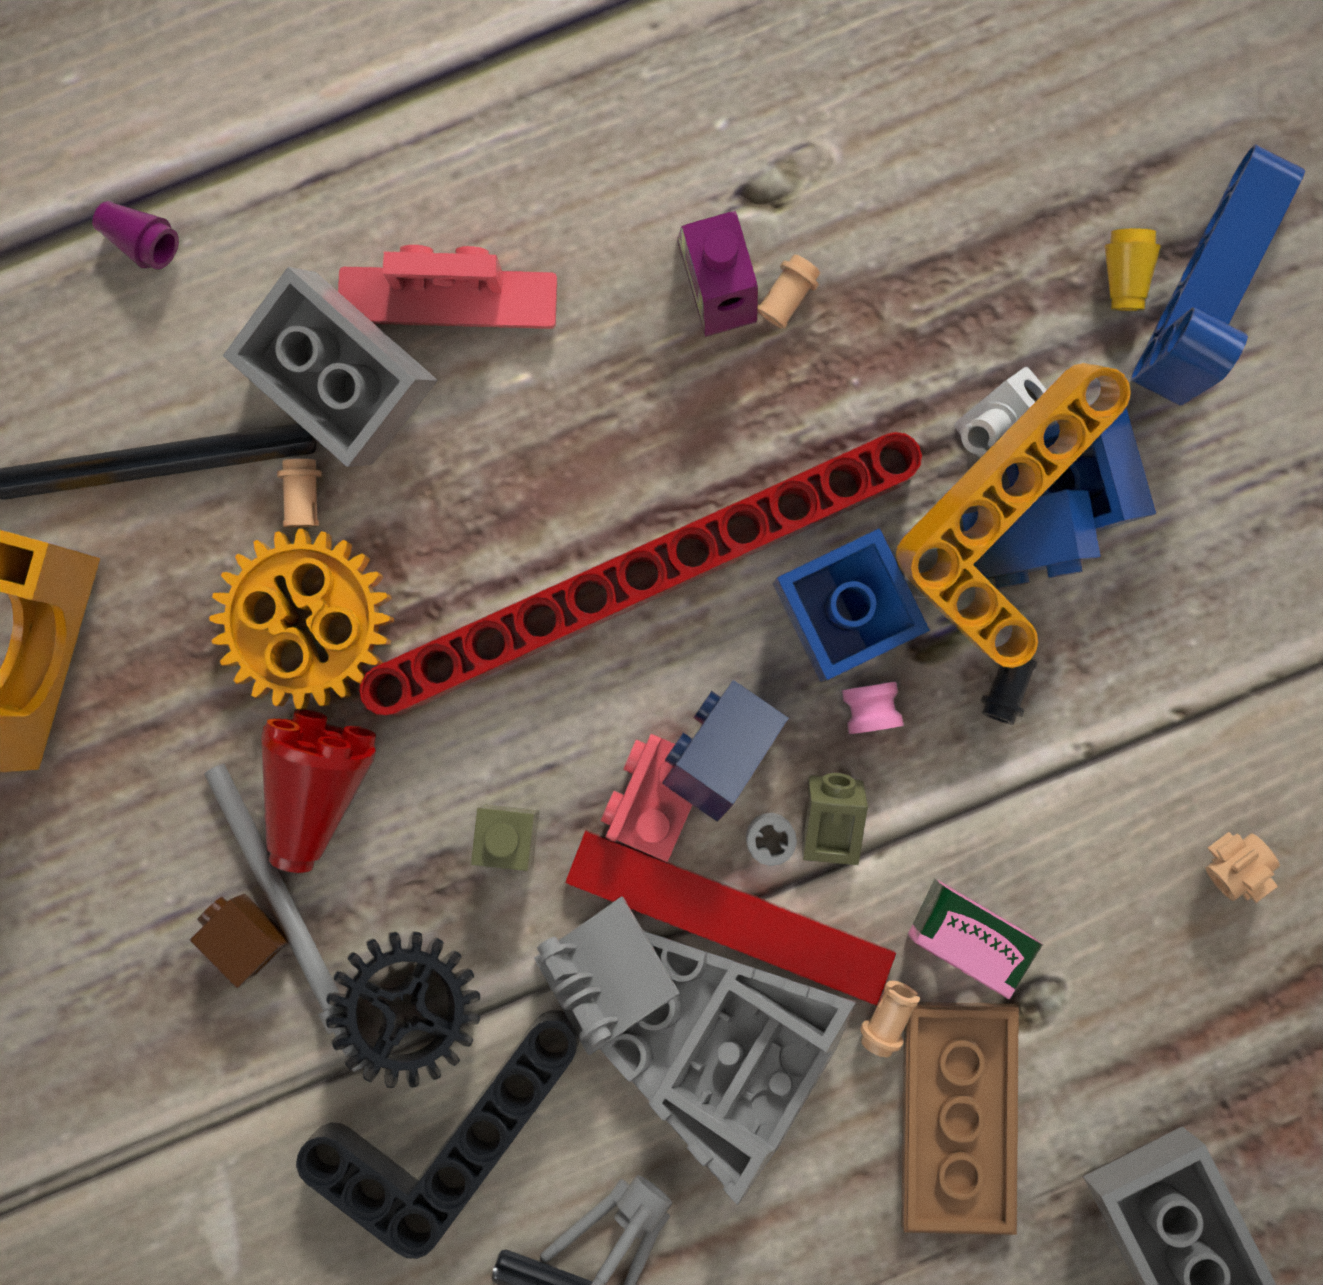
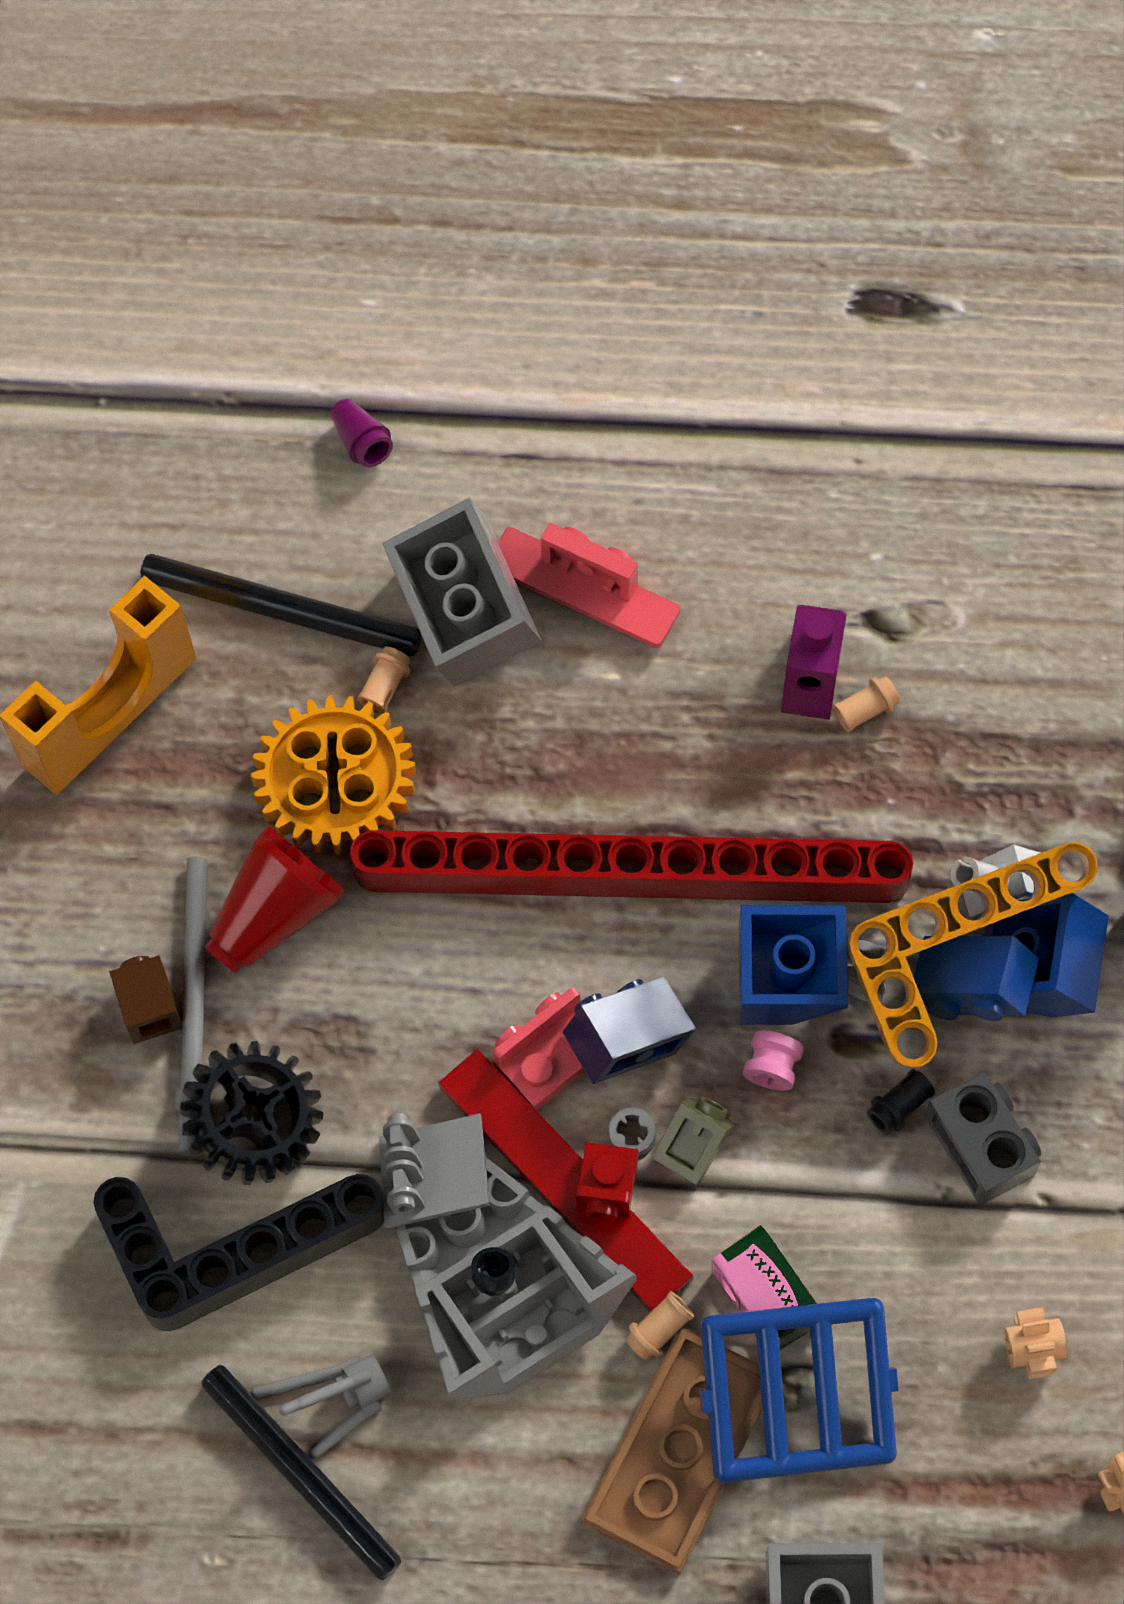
camera: 25 degrees right, 20 degrees down
olive brick [471,804,540,871] -> none
none -> black hinge [471,1247,516,1296]
none -> red bracket [576,1142,638,1221]
none -> blue bar [699,1298,899,1483]
none -> dark grey brick [925,1071,1042,1206]

